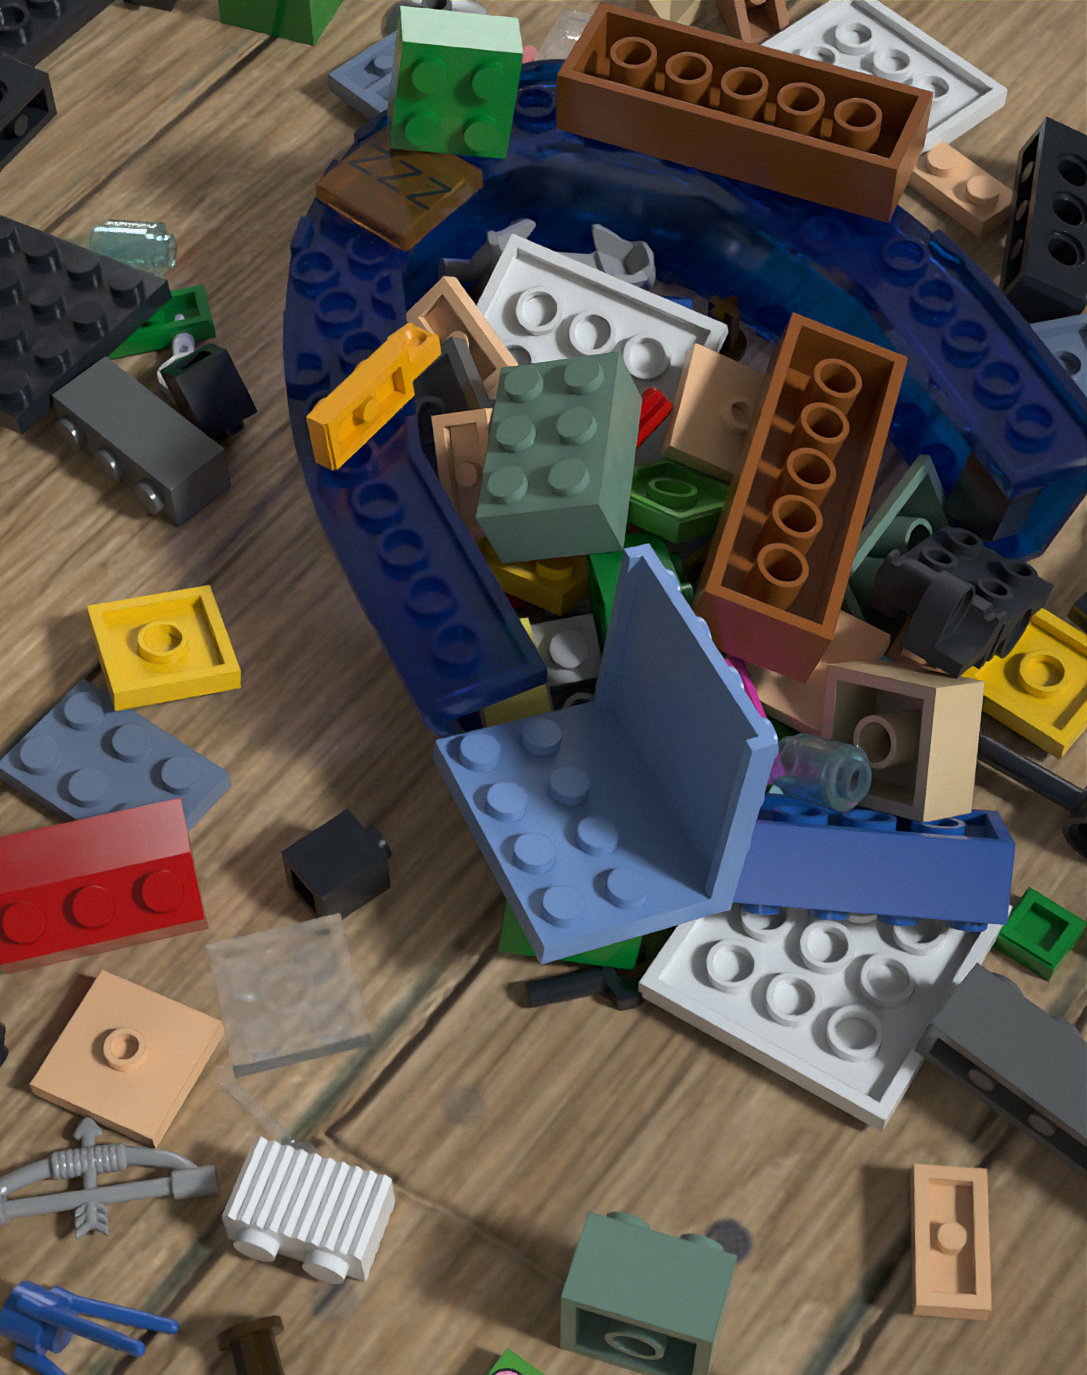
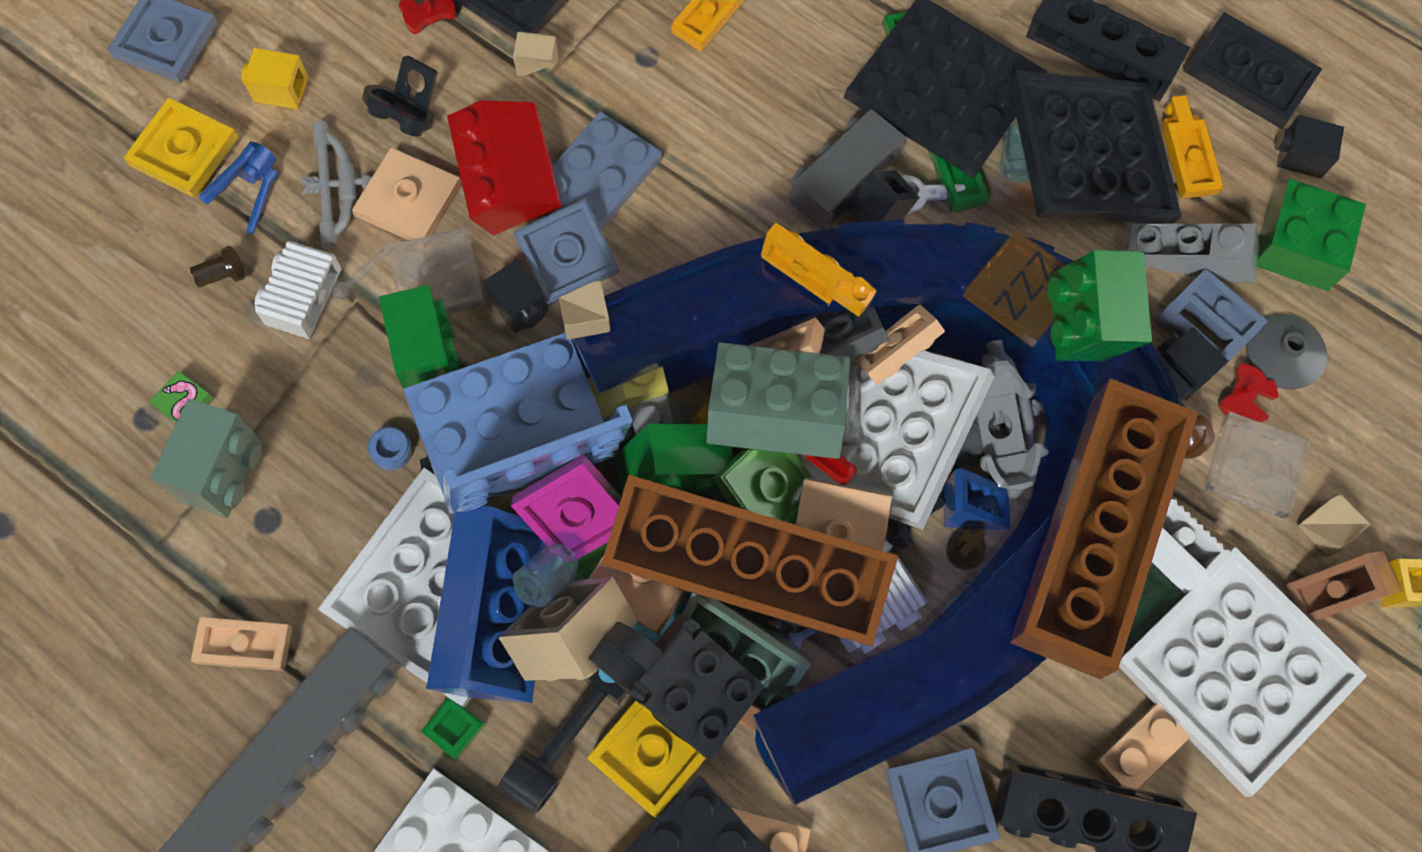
camera: 85 degrees right, 15 degrees up
yellow plate [87,585,241,711] -> none
none -> medium blue tile [368,426,413,471]
none -> green brick [379,285,462,389]
none -> sand blue plate [513,198,621,306]
none -> tan slope [559,281,610,340]
none -> black plate [1008,71,1181,224]
none -> light grey slope [1127,223,1260,283]
none -> light orange hinge [1162,95,1223,199]

